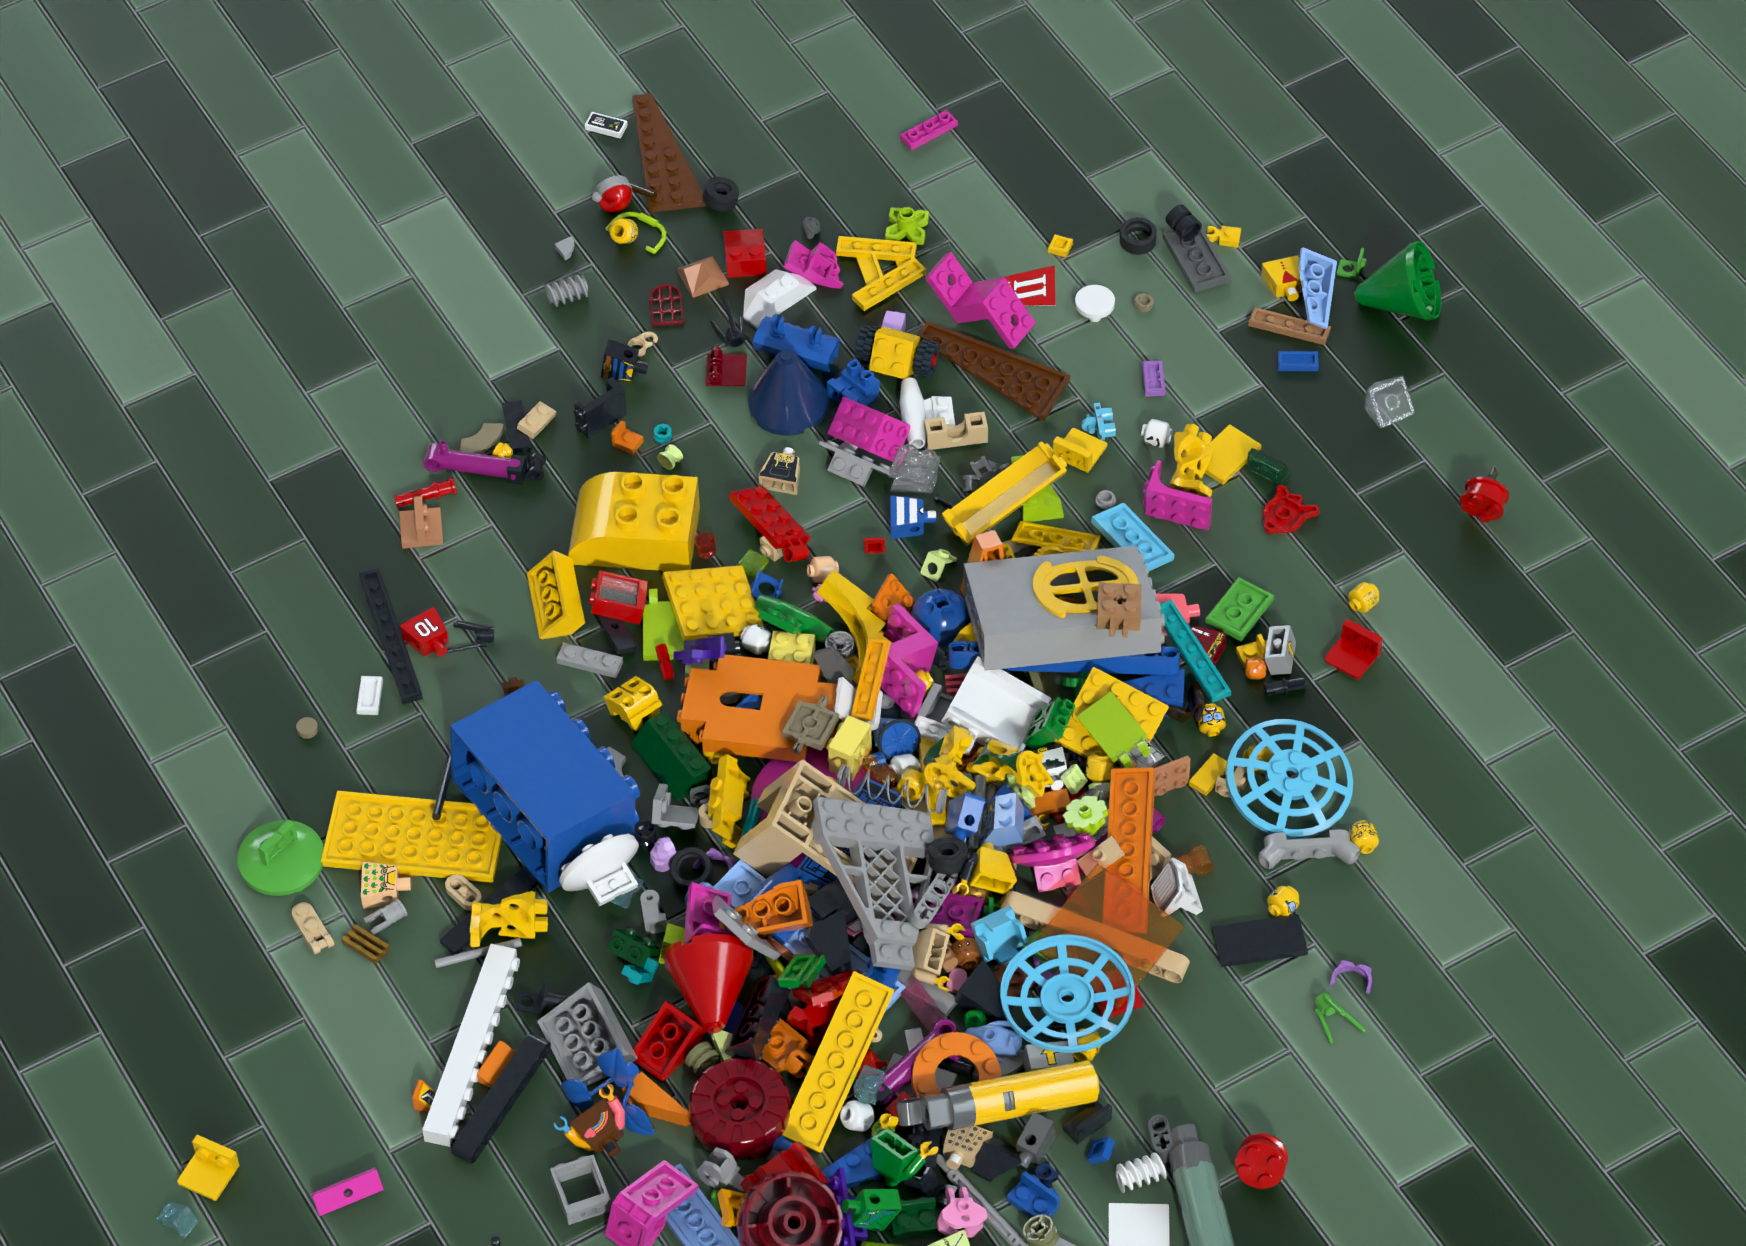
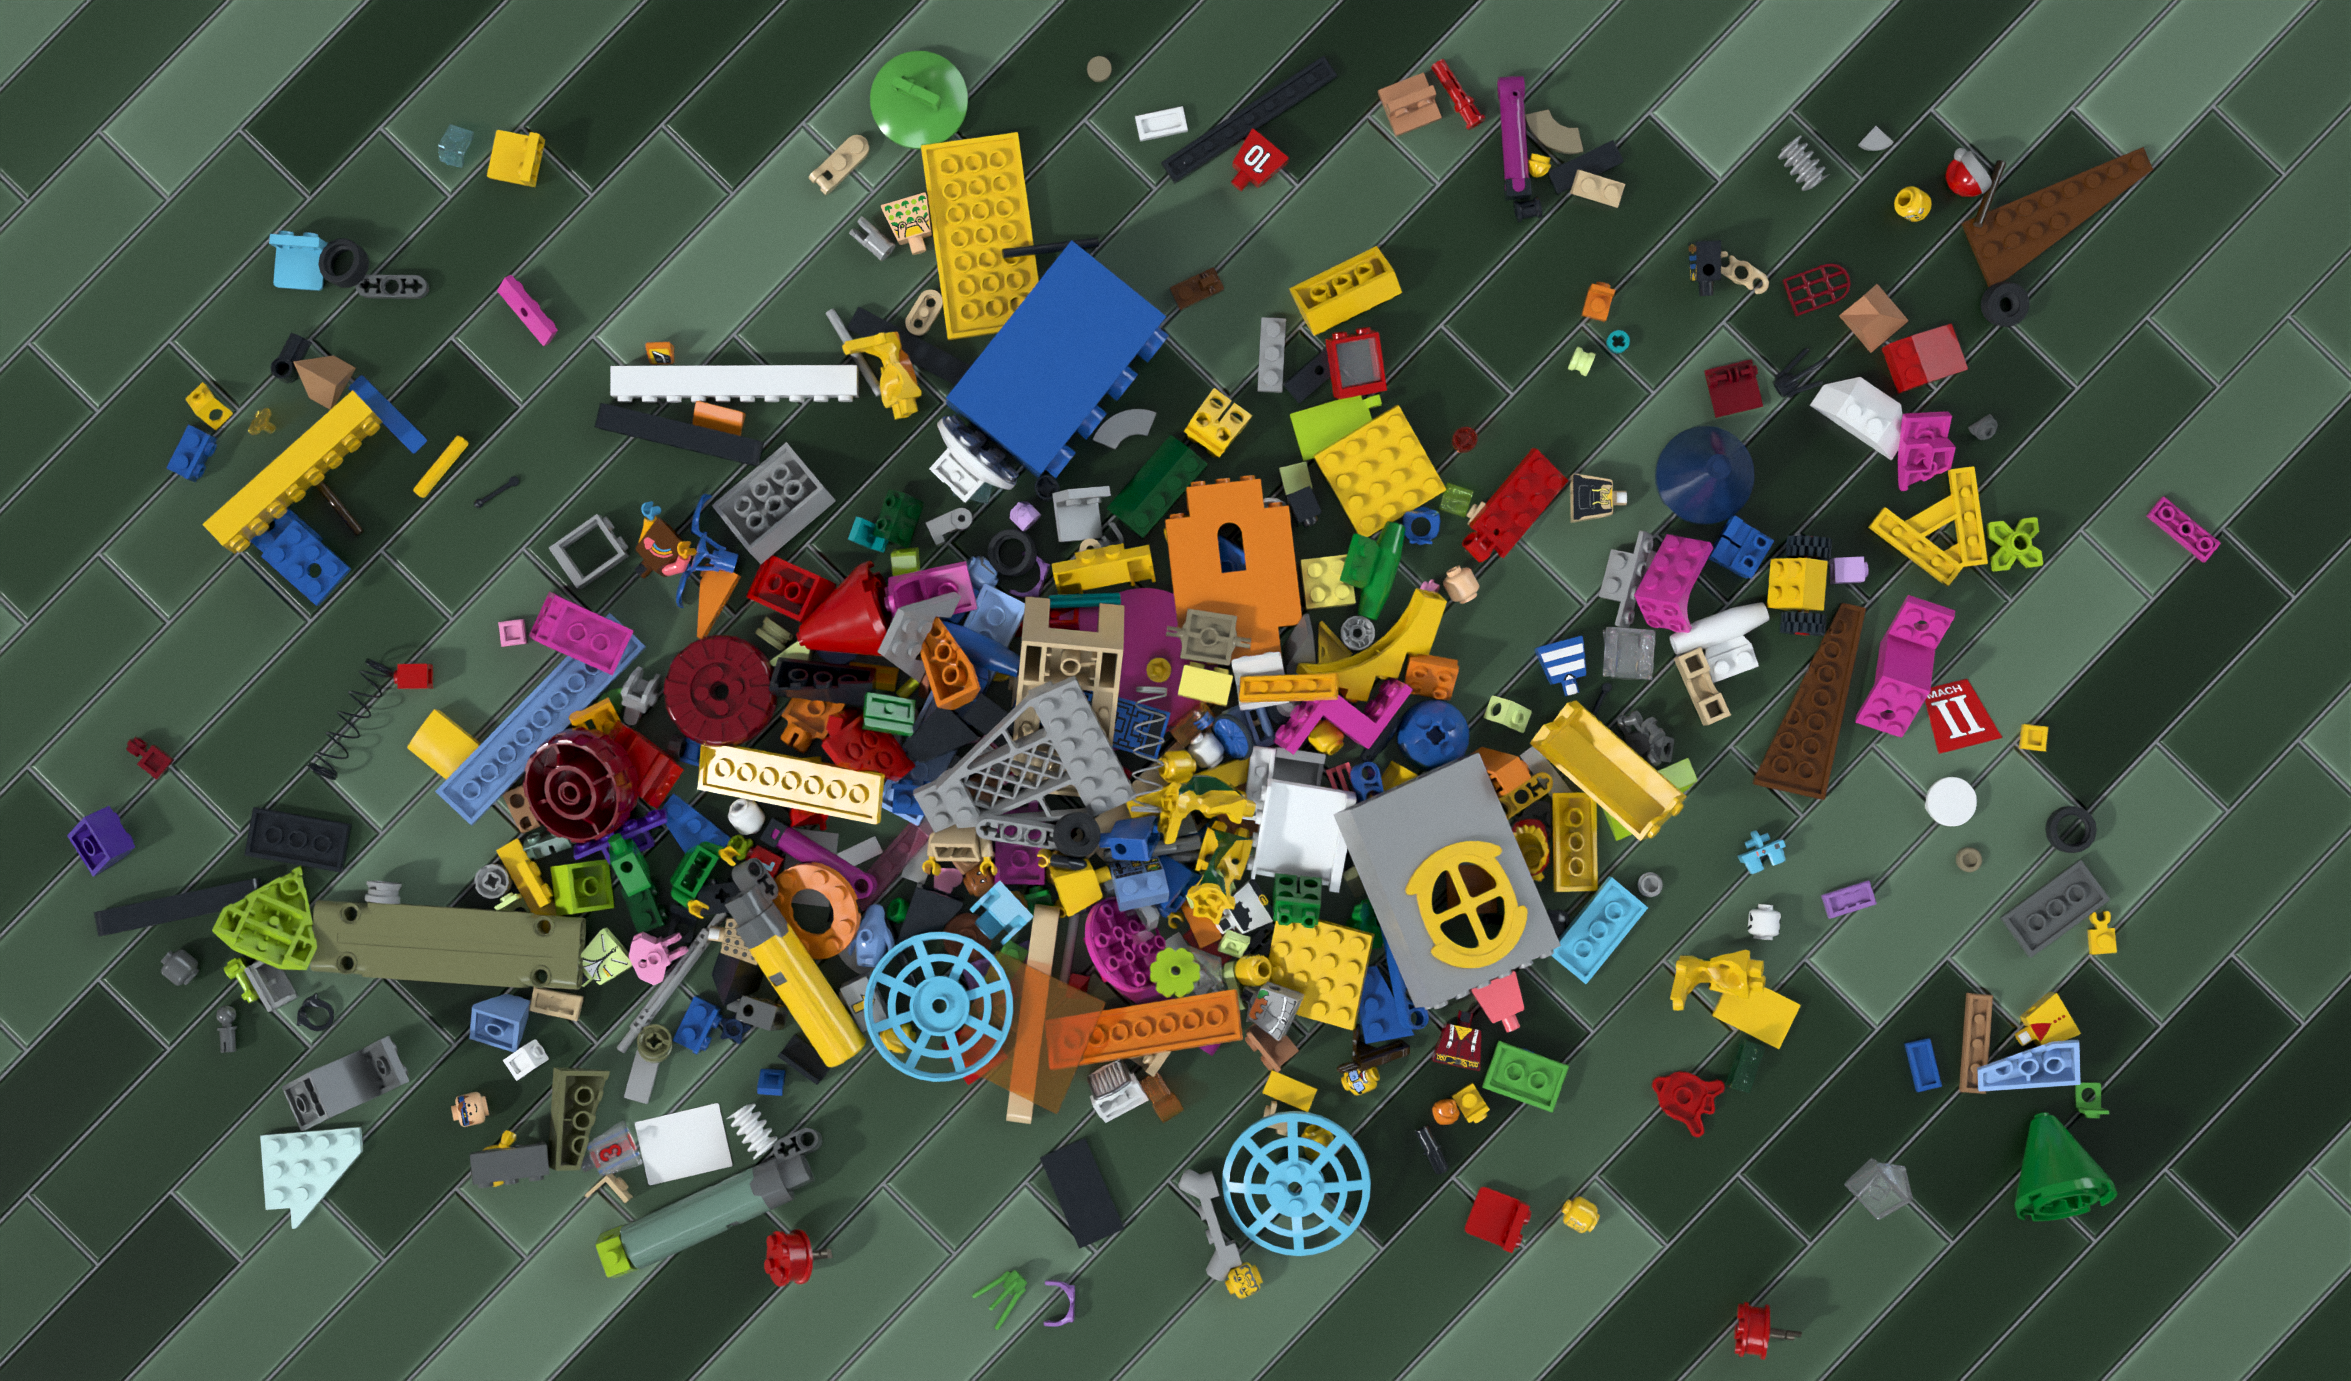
camera: 75 degrees right, 35 degrees up
pearl gold tile [341,924,390,964] -> none
black plant [447,620,494,653] -> none
black bracket [515,981,567,1015] -> none
yellow brick [568,472,700,571] -> none
black panel [574,377,627,439] -> none
tile [585,112,628,139] -> none
lime piece [605,212,666,254] -> none
red piece [655,644,674,680] -> none
dark purple bracket [674,636,726,664] -> none
white head [740,624,772,655] -> none
blue piece [753,314,840,373] -> none
clear light blue bracket [854,1065,886,1105] -> none
red slope [864,538,885,553] -> none
yellow bracket [1053,428,1107,473] -> none
lime tile [1077,691,1152,768] -> none
tan plate [1077,836,1125,880] -> none
medium nougat hinge [1097,582,1142,638] -> none
dark pink bracket [1143,460,1213,531] -> none
teal tile [1160,600,1231,703] -> none
black wheel [1166,205,1202,242] -> none
light grey brick [1265,625,1296,675] -> none
yellow head [1267,886,1300,917] -> none

